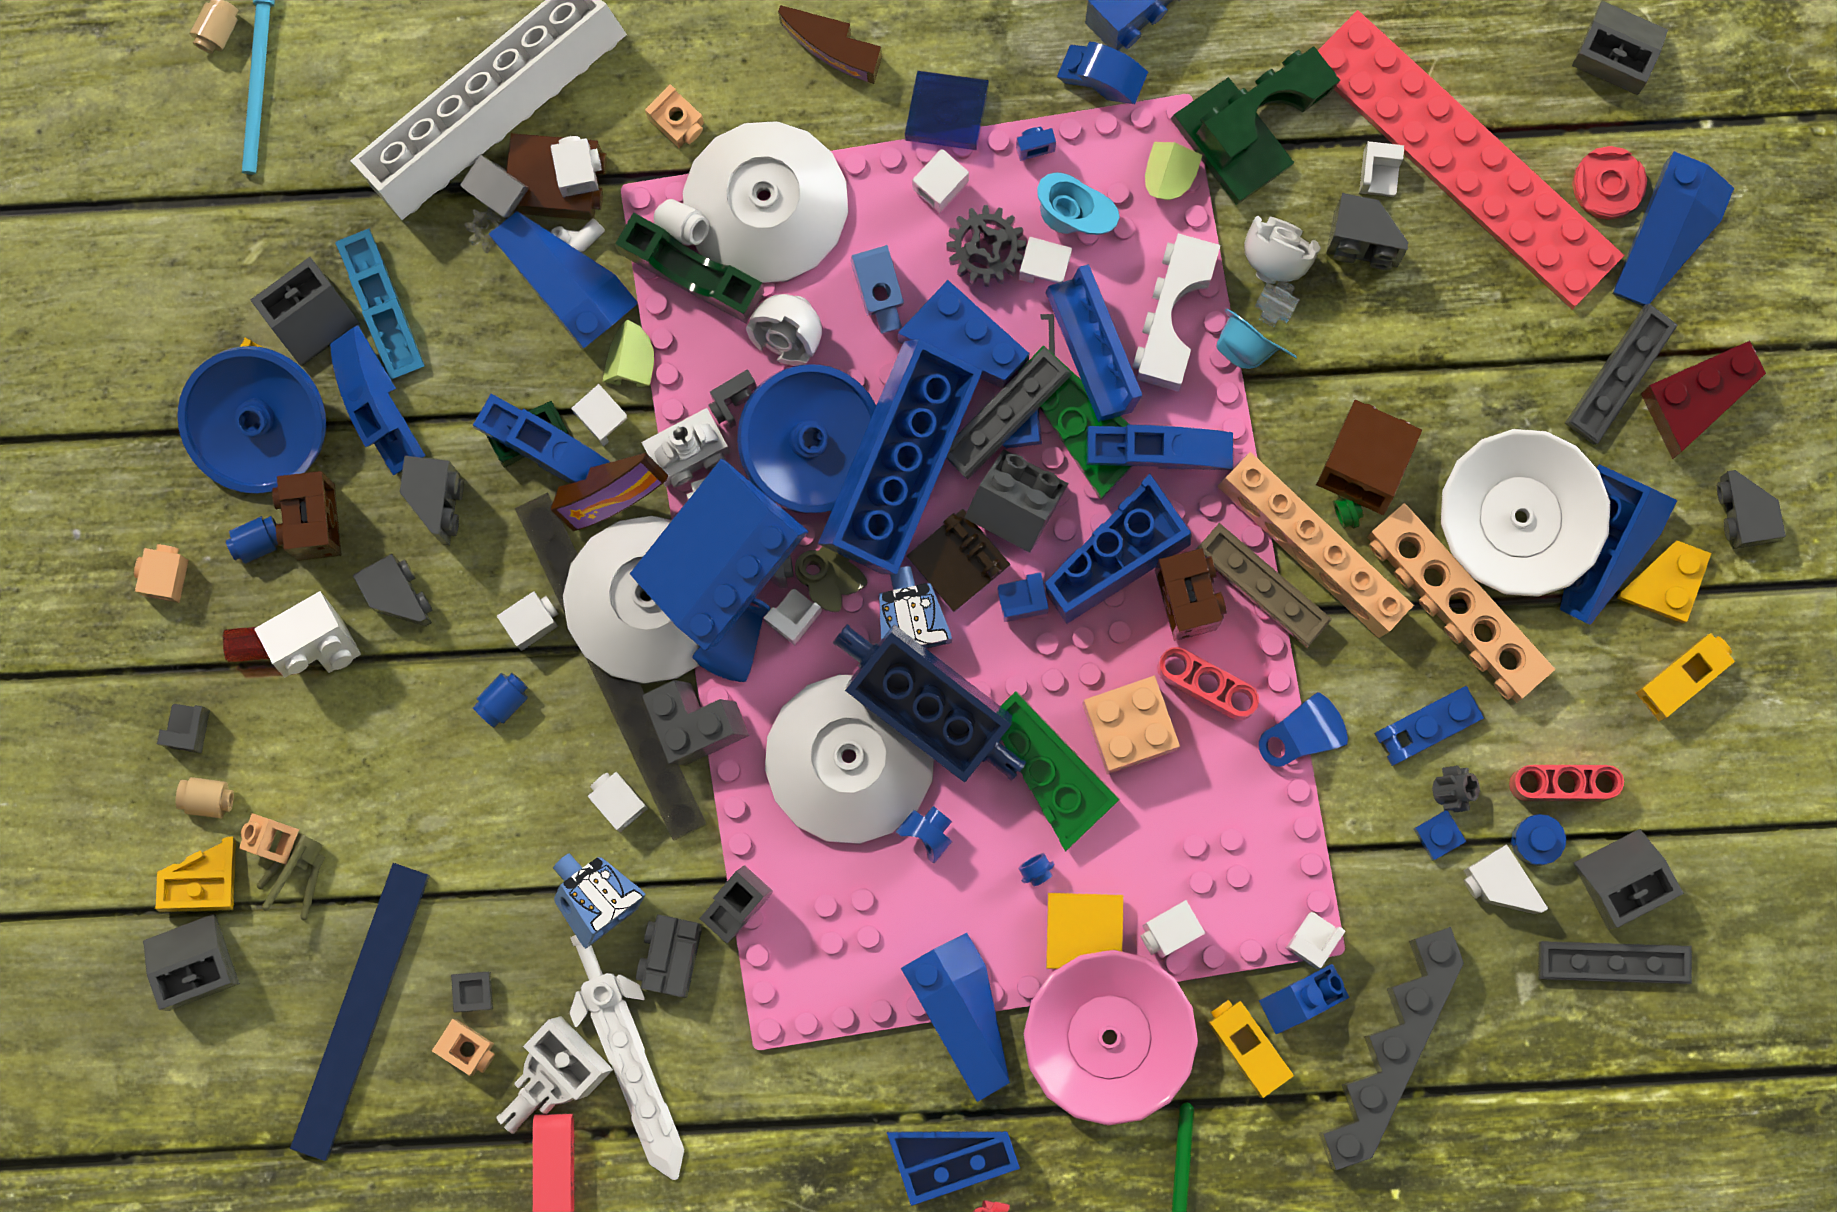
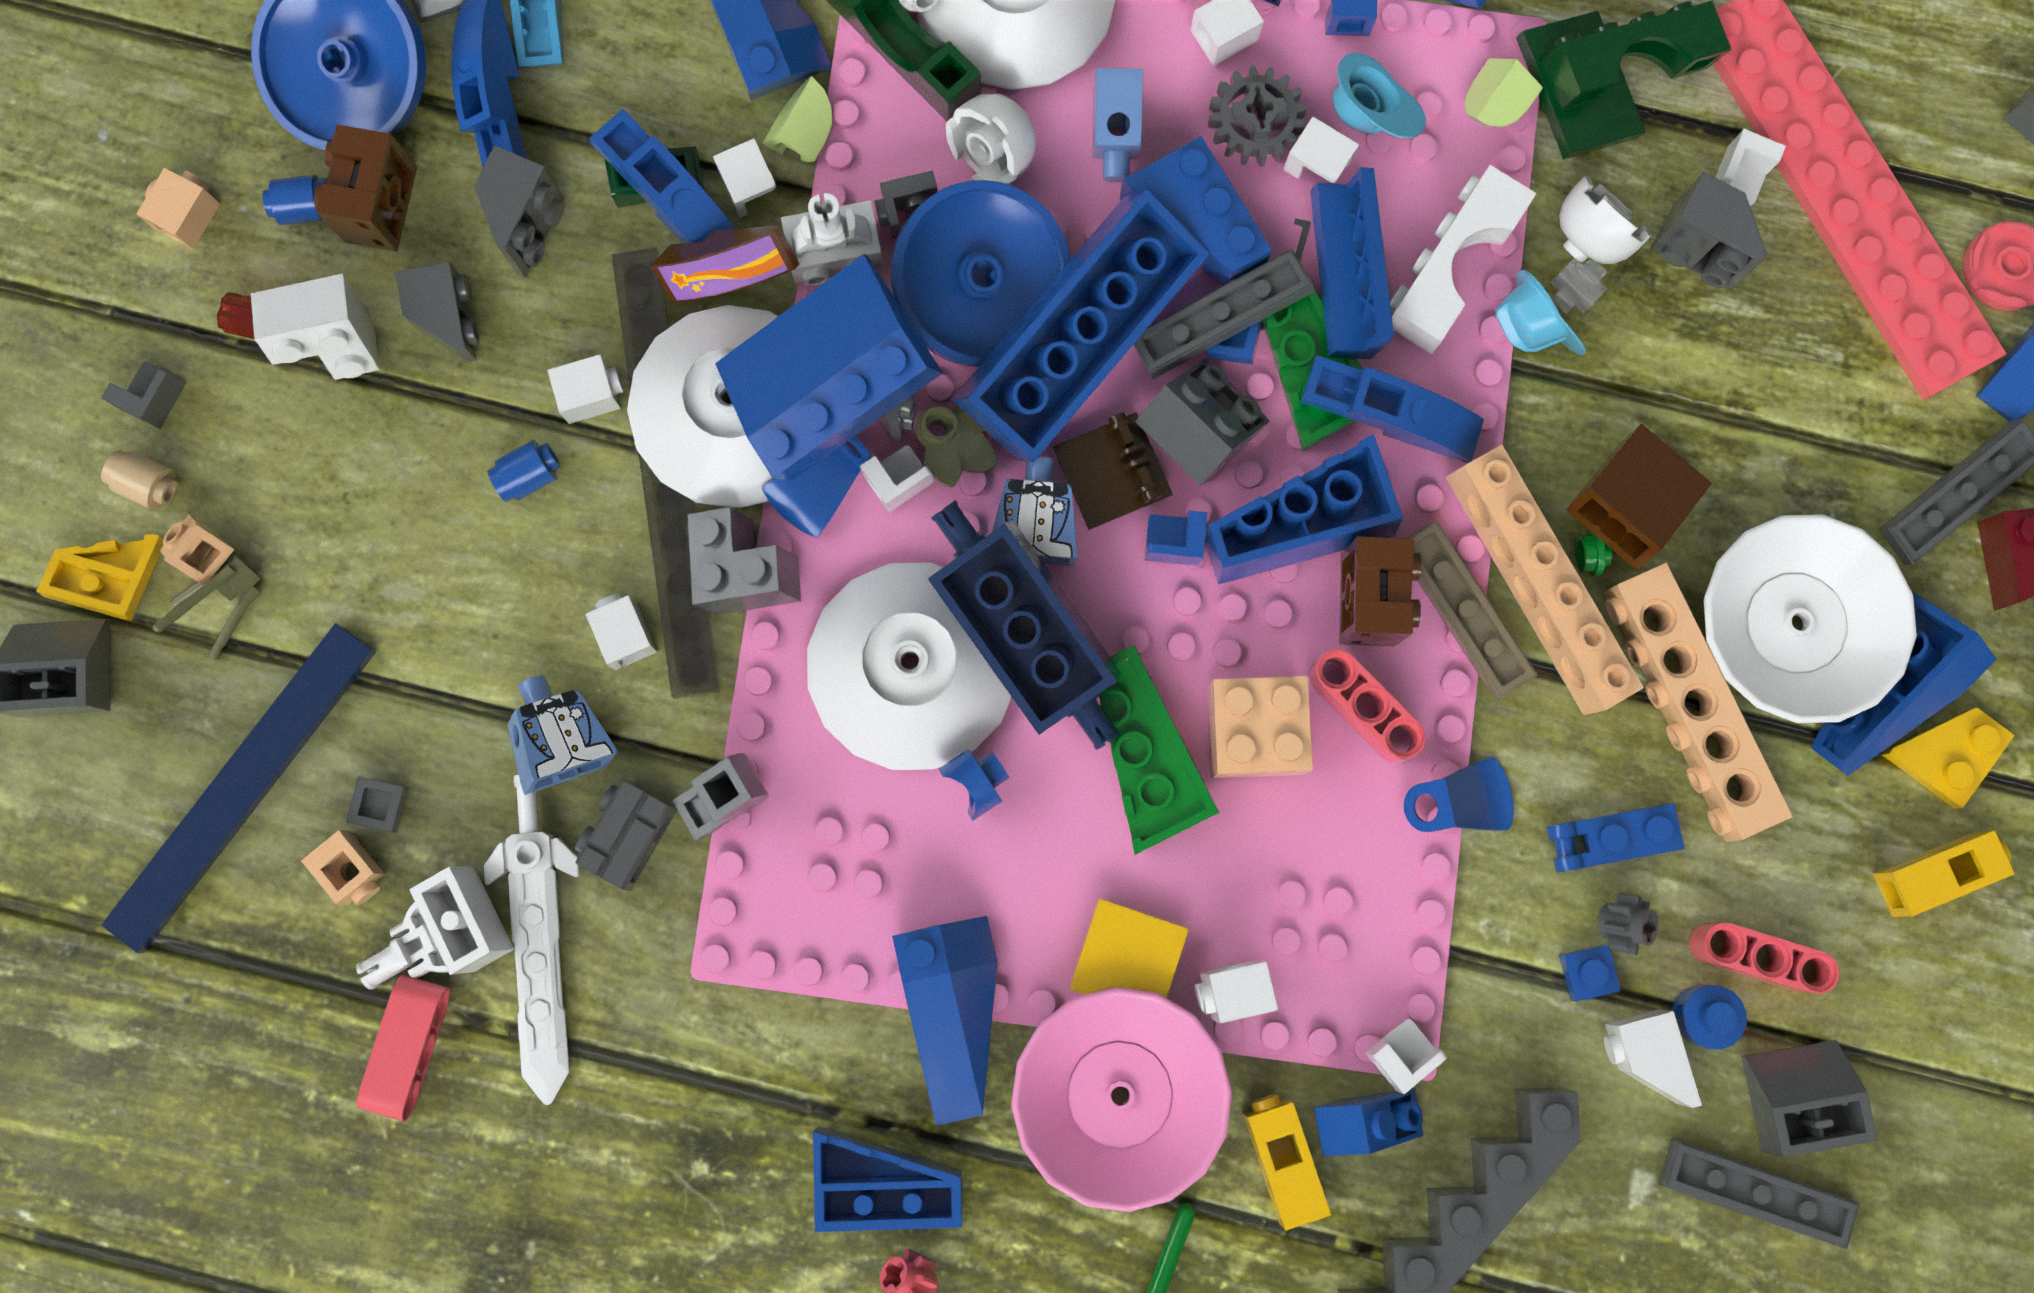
camera: 10 degrees right, 0 degrees up
blue plate [1018,853,1055,886] -> none

